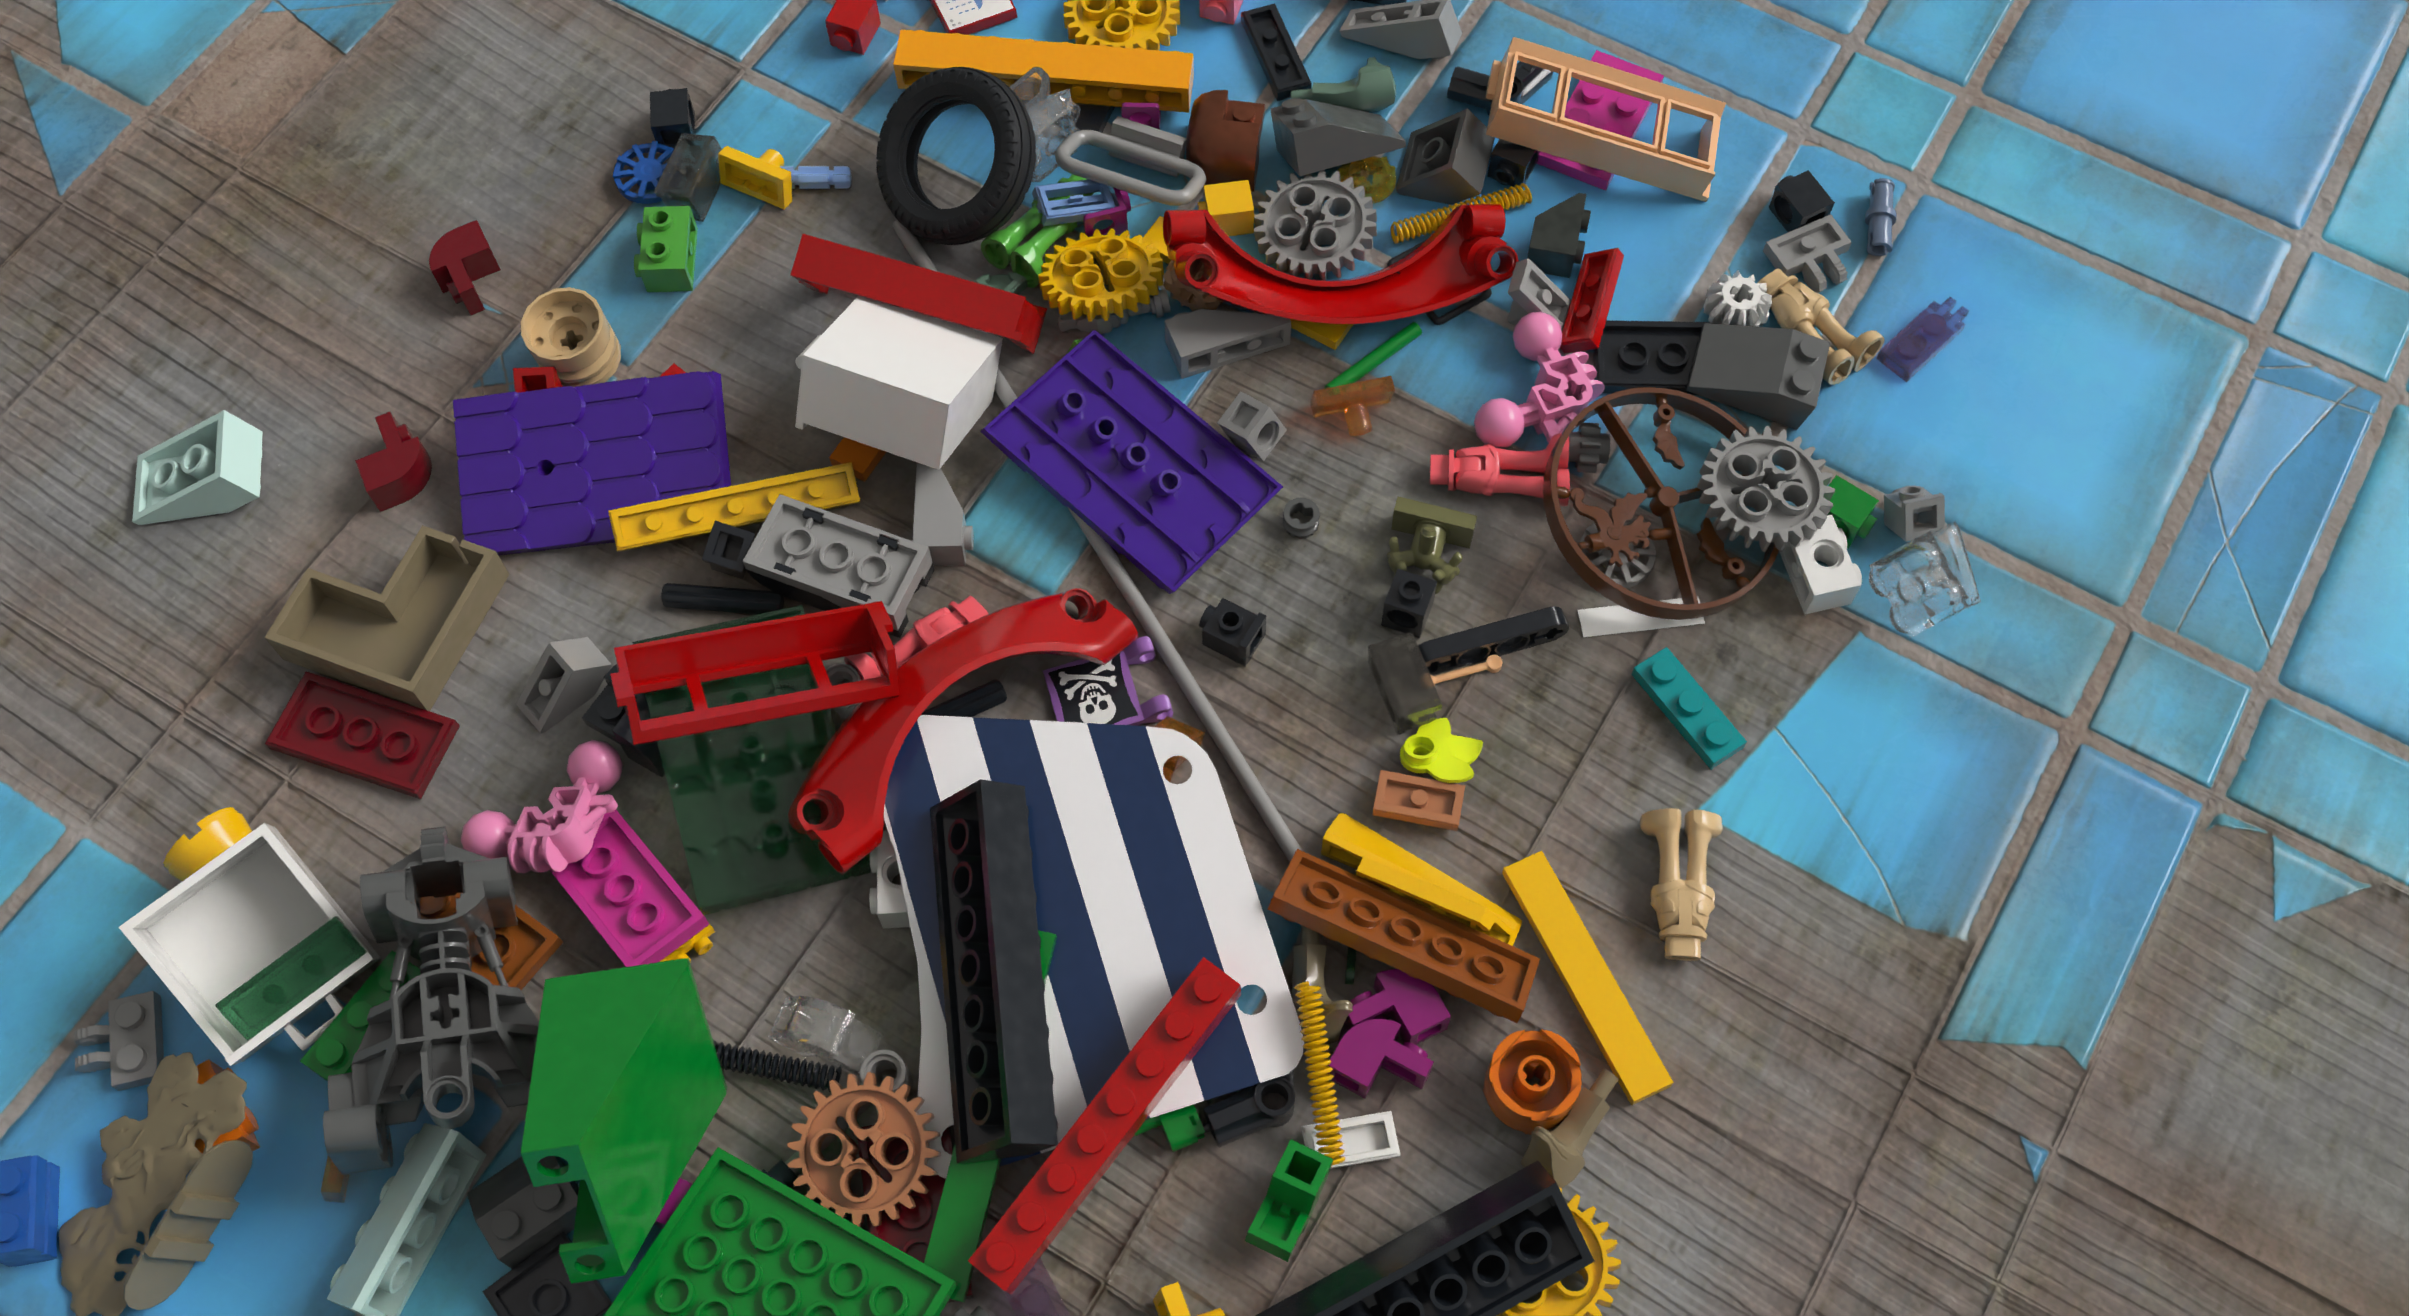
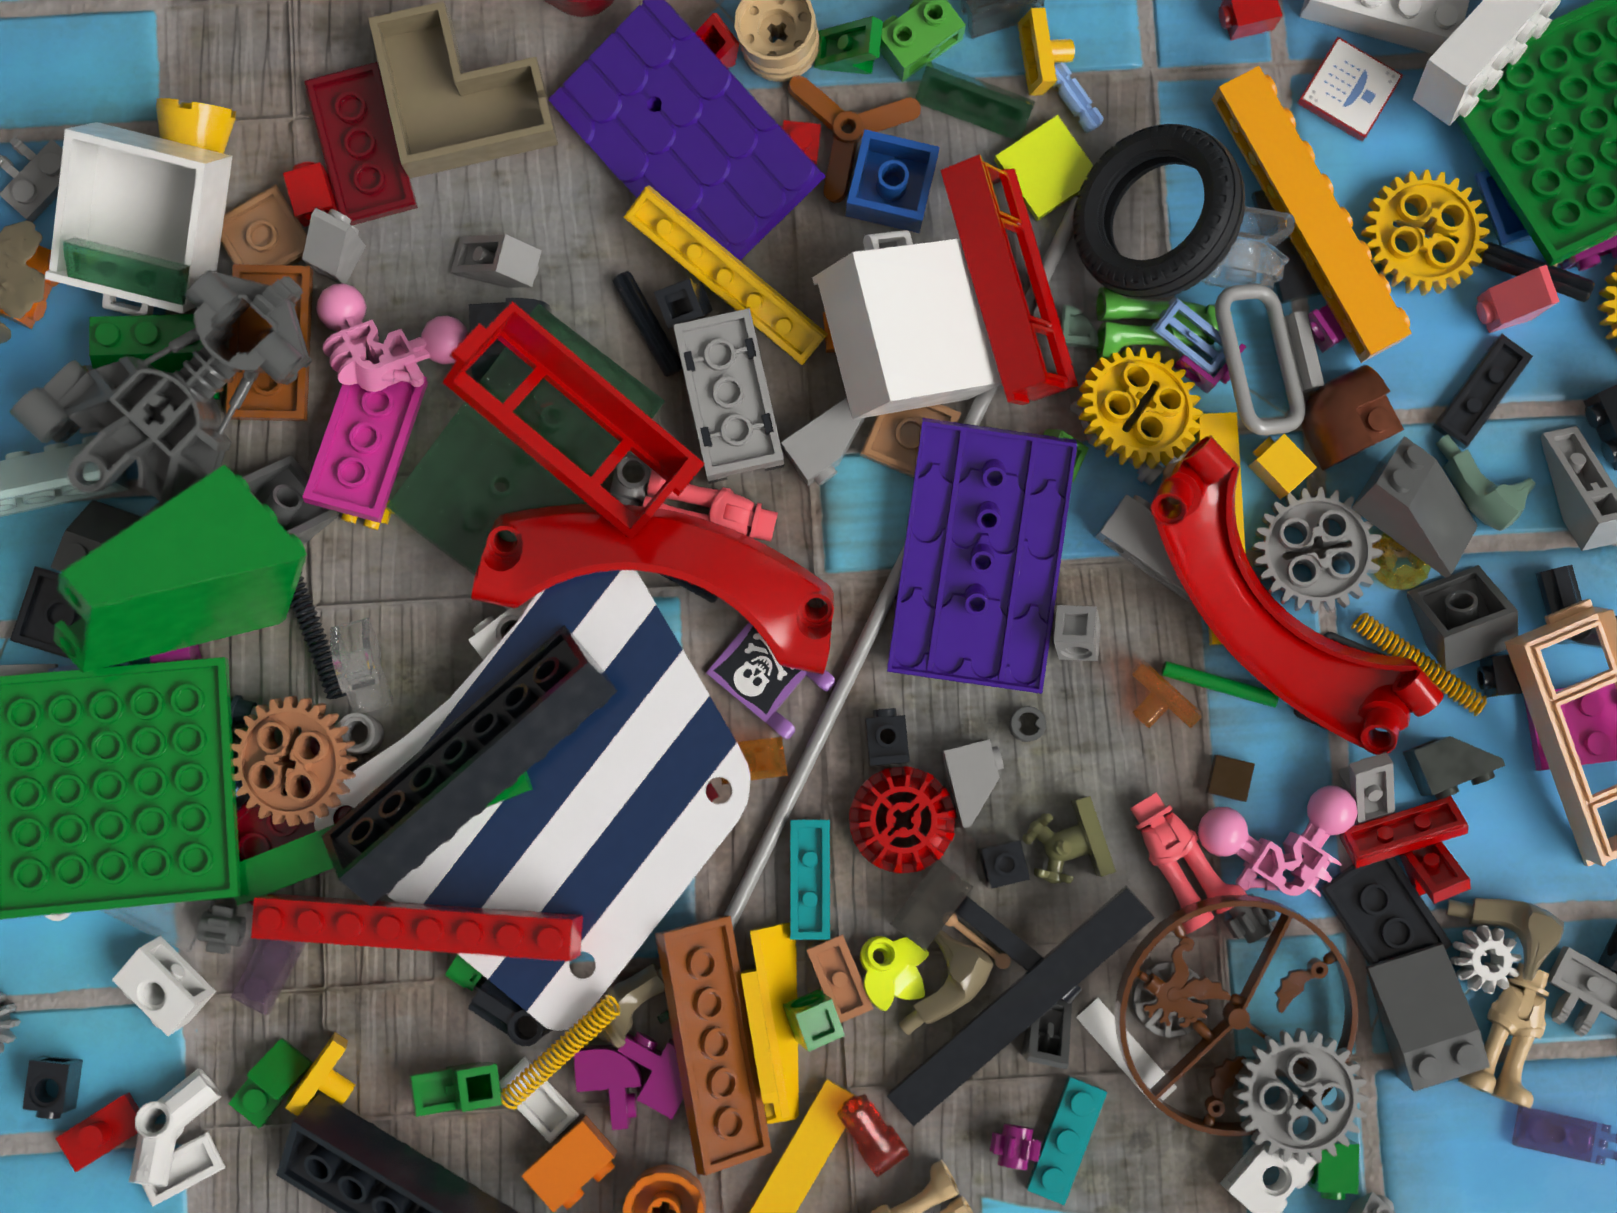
camera: 50 degrees right, 20 degrees up
none -> medium nougat tile [221,184,307,266]
none -> red brick [283,162,338,227]
none -> light grey slope [302,207,366,284]
none -> orange brick [522,1115,617,1213]
none -> brick [783,989,845,1052]
none -> dark orange piece [788,76,921,203]
none -> teal plate [790,820,830,940]
none -> green slope [814,16,883,75]
none -> clear red piece [837,1094,911,1178]
none -> blue brick [845,129,940,234]
none -> red gear [849,766,956,874]
none -> medium nougat tile [860,404,961,478]
none -> black tile [887,885,1154,1126]
none -> dark tan animal [899,928,994,1035]
none -> clear green slope [915,62,1035,141]
none -> light grey slope [941,739,1004,828]
none -> magenta gear [990,1123,1041,1170]
none -> neon yellow tile [994,115,1093,221]
none -> dark grey slope [1021,1000,1072,1069]
none -> dark brown tile [1206,755,1255,802]
none -> red slope [1399,842,1471,904]
none -> dark tan animal [1446,898,1564,981]

